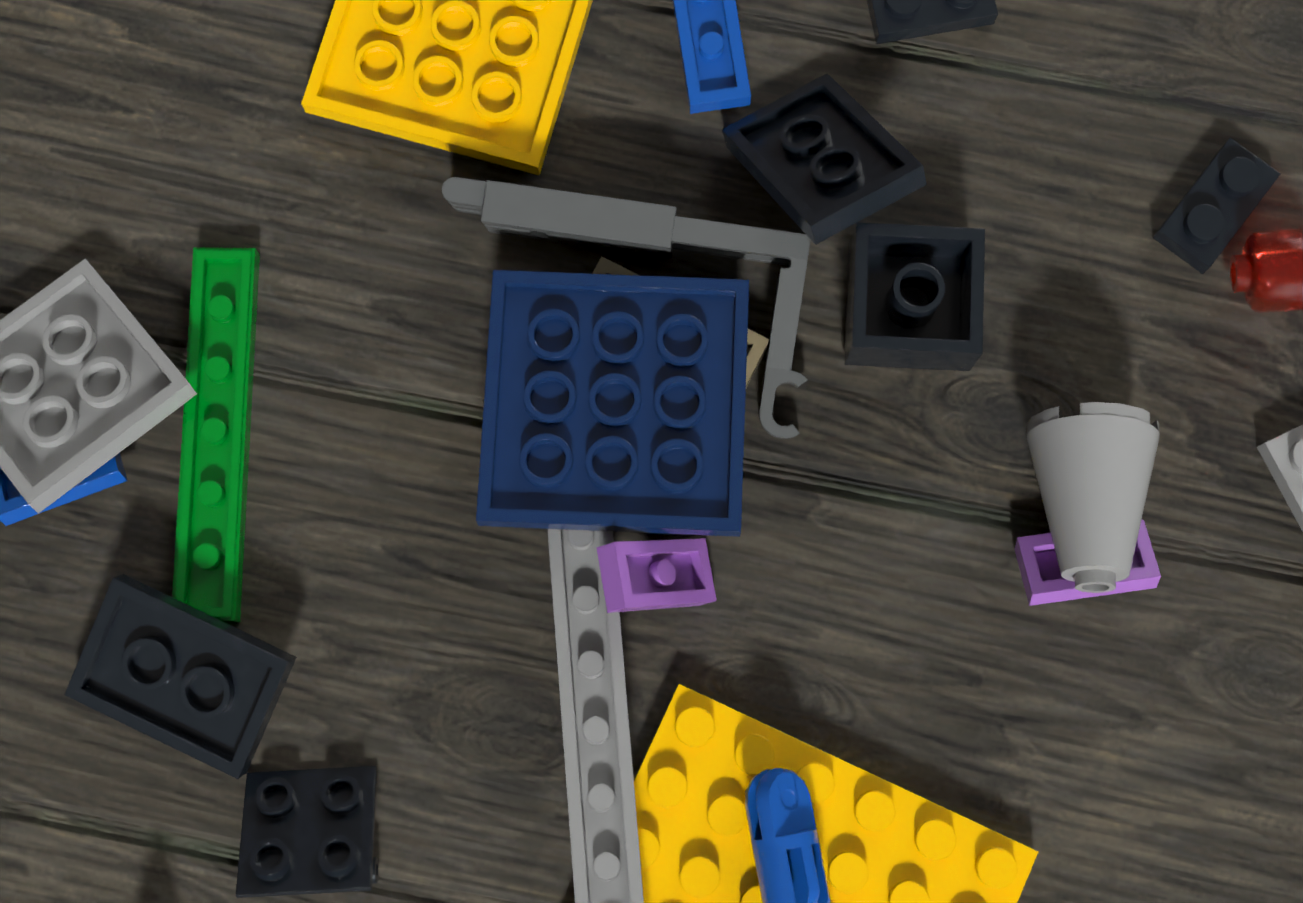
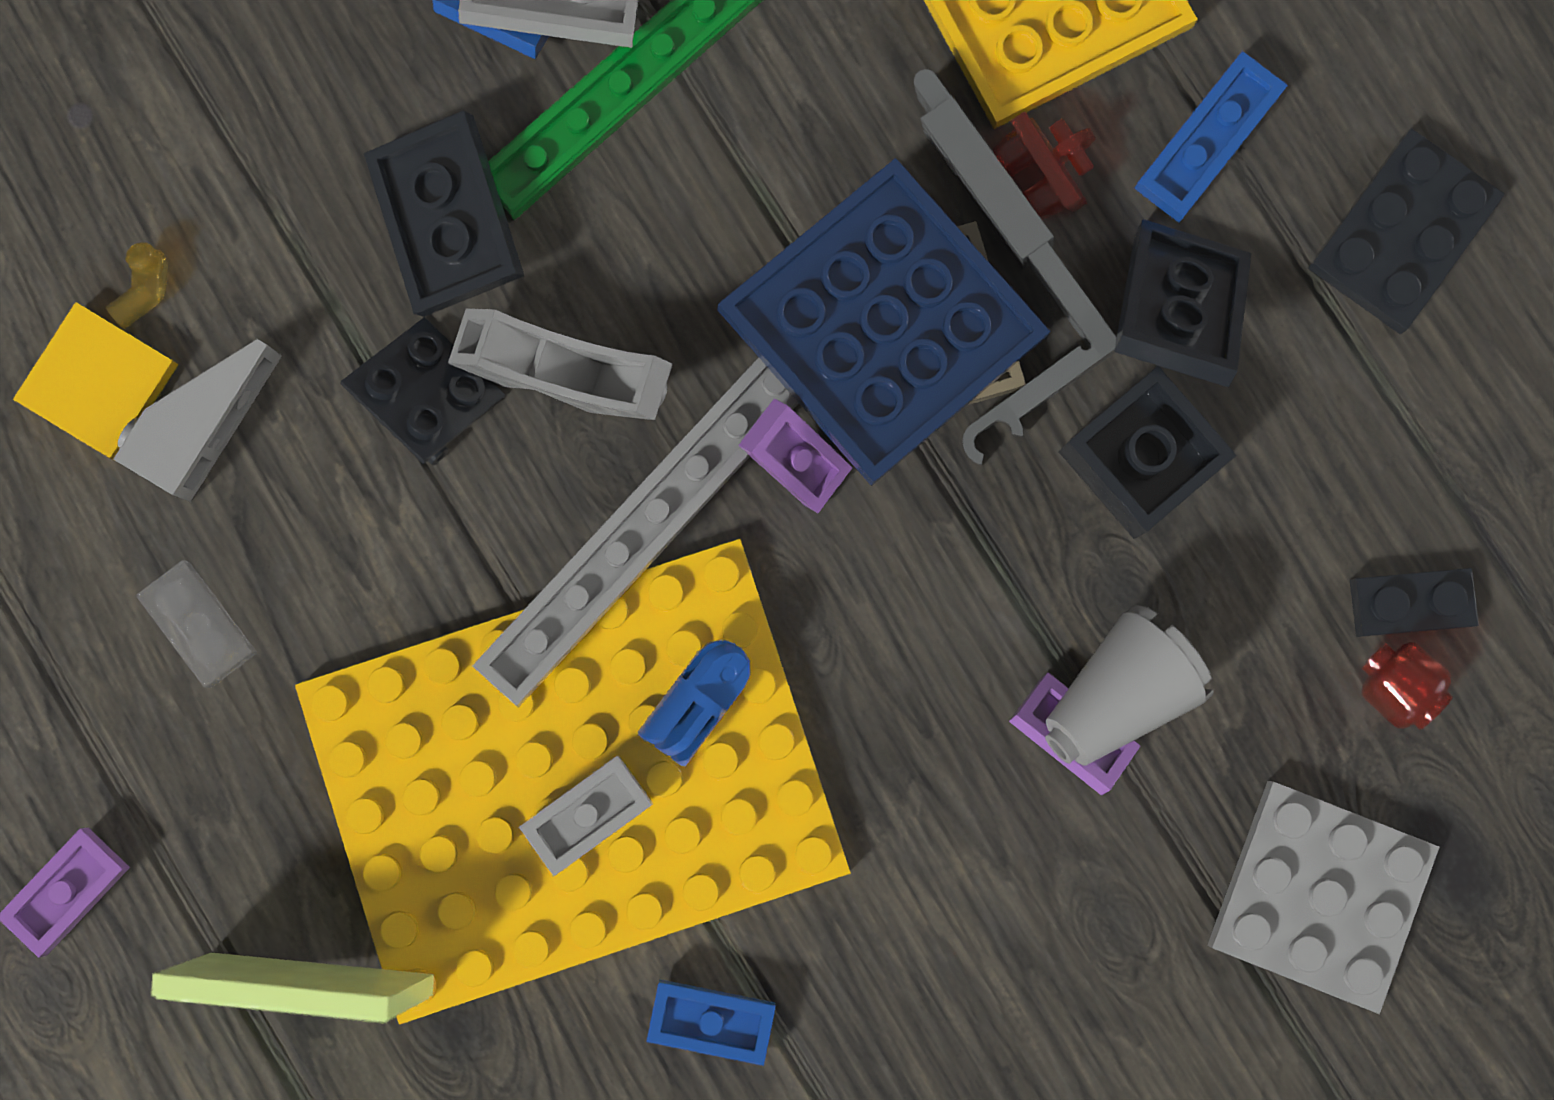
camera: 45 degrees right, 5 degrees up
none -> light grey arch [448,308,672,420]
none -> clear red hips [992,111,1096,220]

